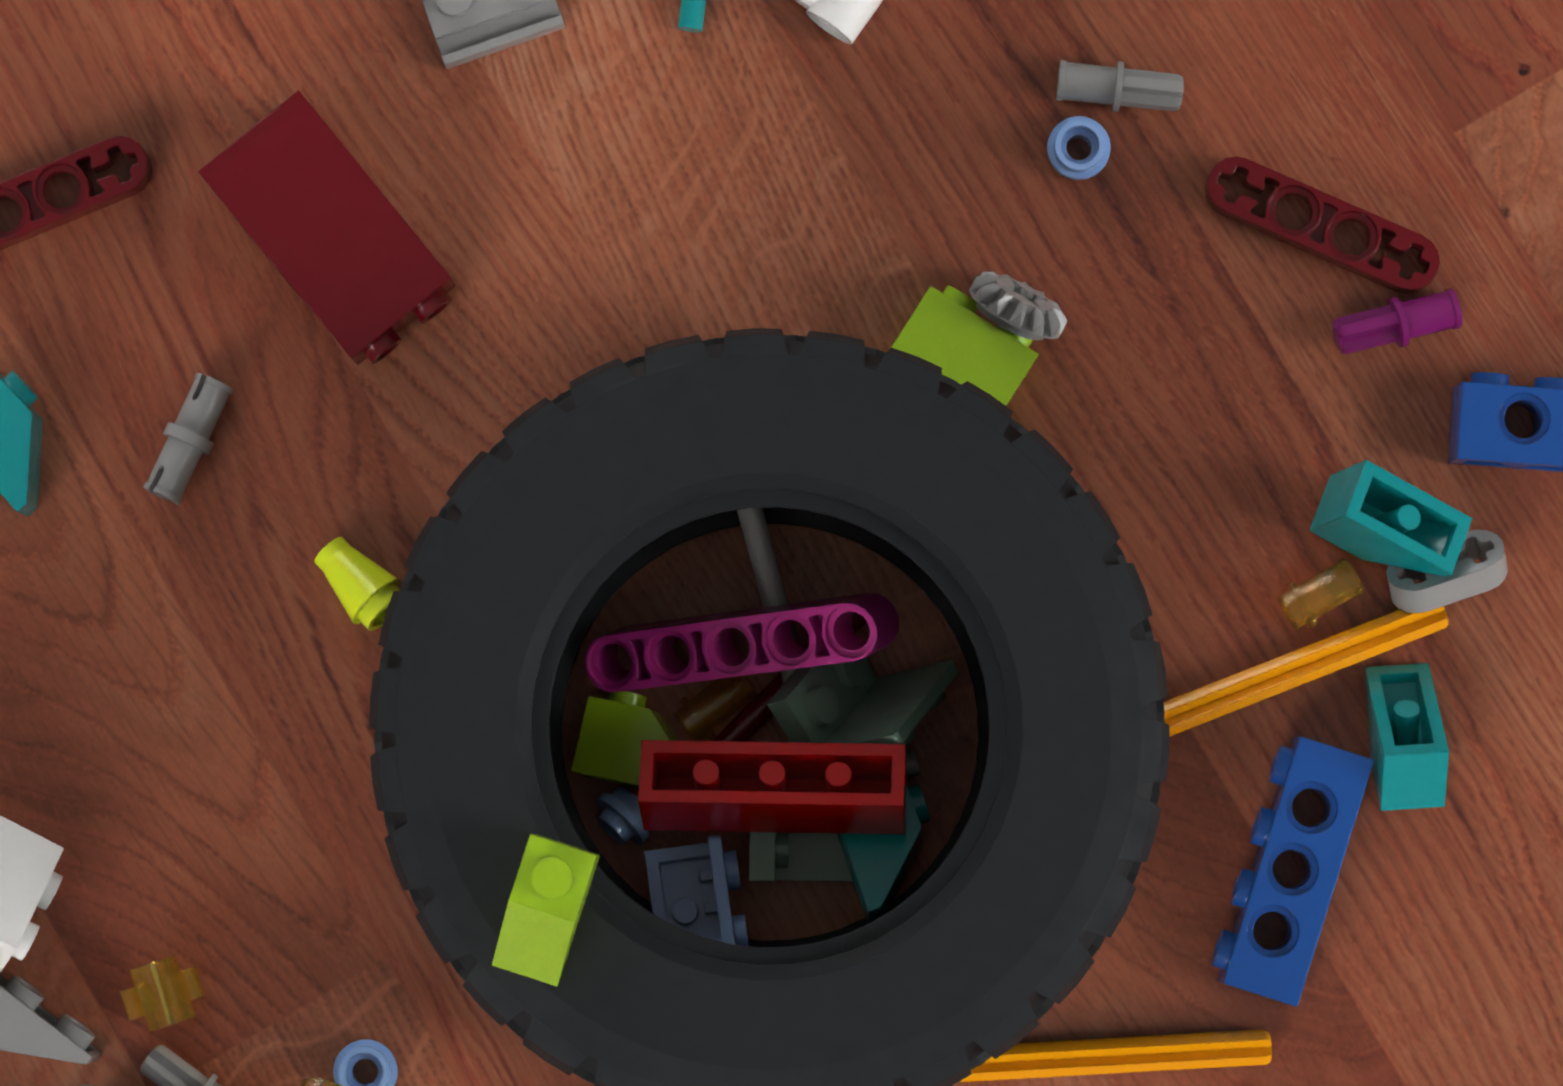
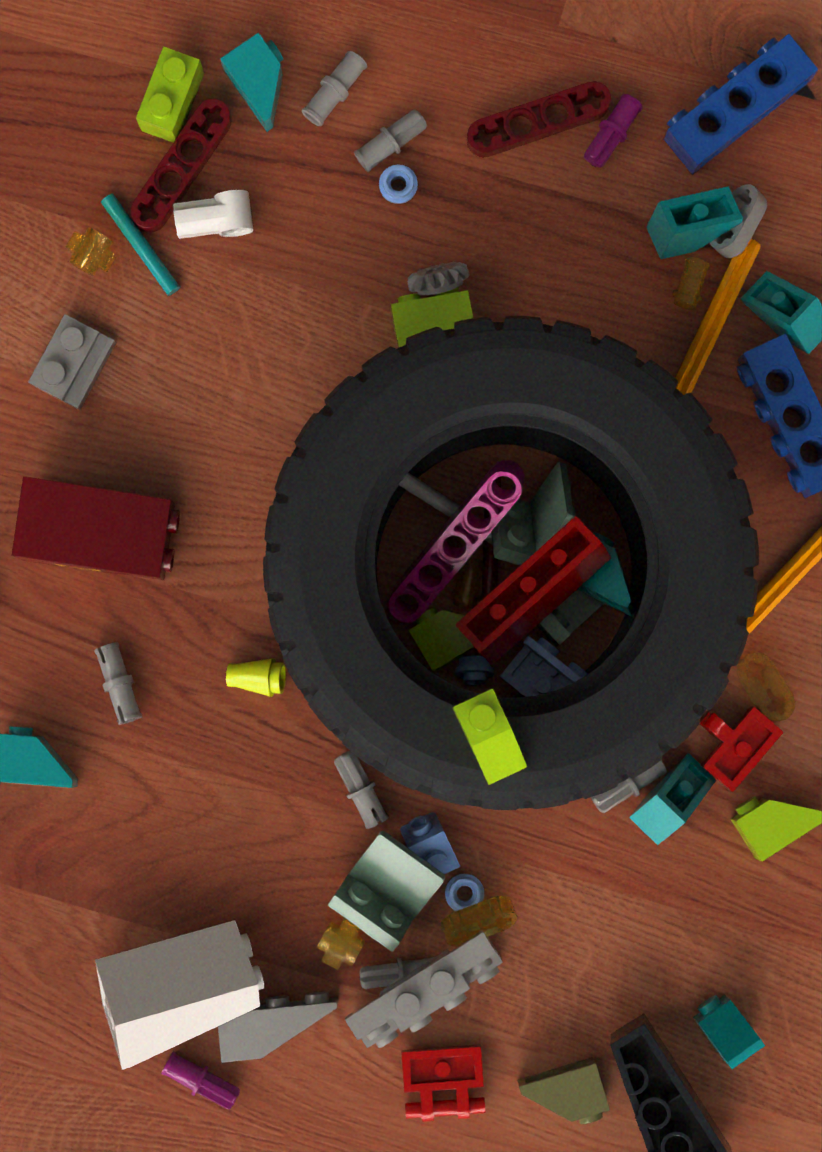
camera: 45 degrees left, 0 degrees up
none -> sand green bracket [328,831,445,952]
none -> light grey axle [334,751,389,829]
none -> medium blue bracket [400,812,461,874]

